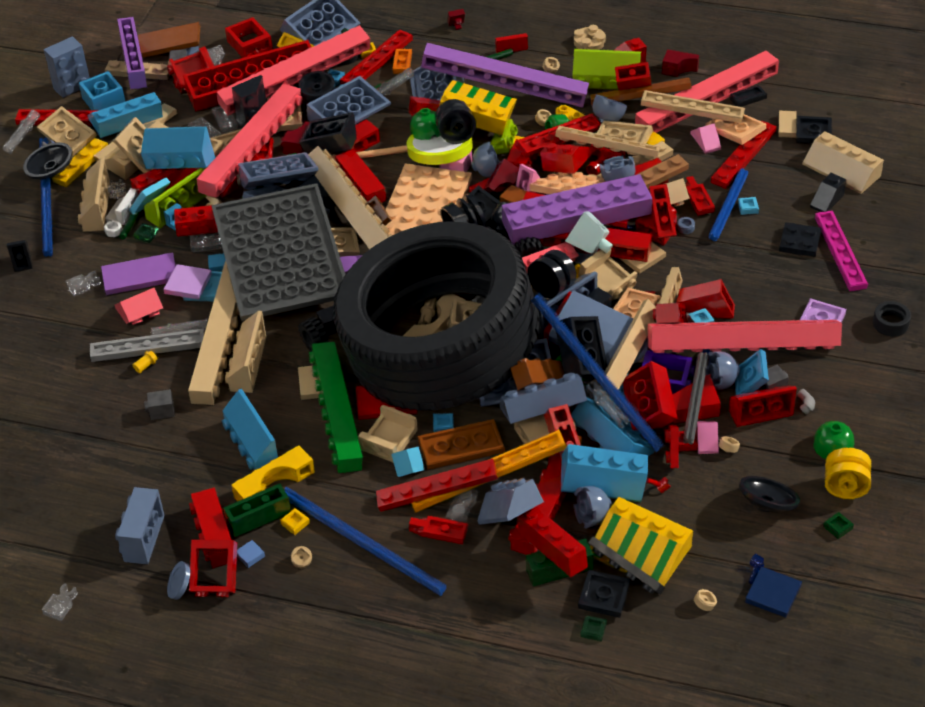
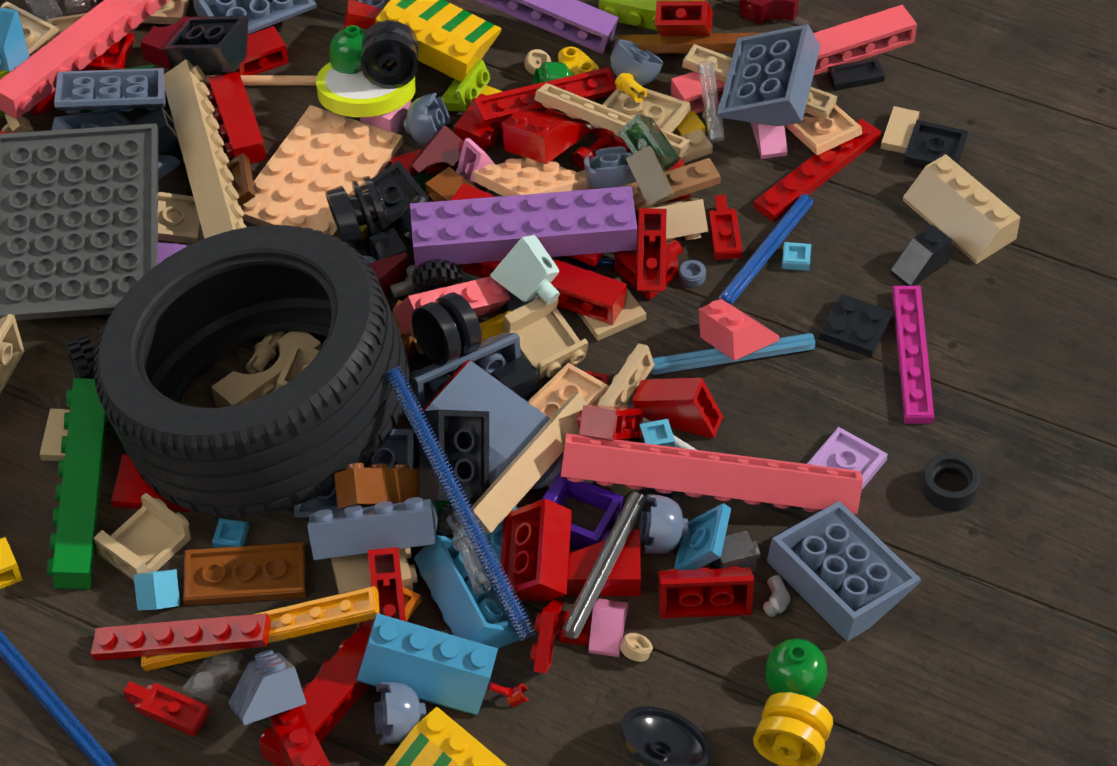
camera: 10 degrees right, 5 degrees up
none -> yellow pin [615,73,647,103]
none -> clear green brick [618,114,681,172]
none -> dark tan tile [626,146,674,208]
none -> dark azure axle [650,333,815,375]
none -> clear pin [697,61,725,142]
none -> coral slope [699,299,779,361]
none -> sand blue slope [717,24,820,126]
none -> sand blue slope [767,501,921,641]

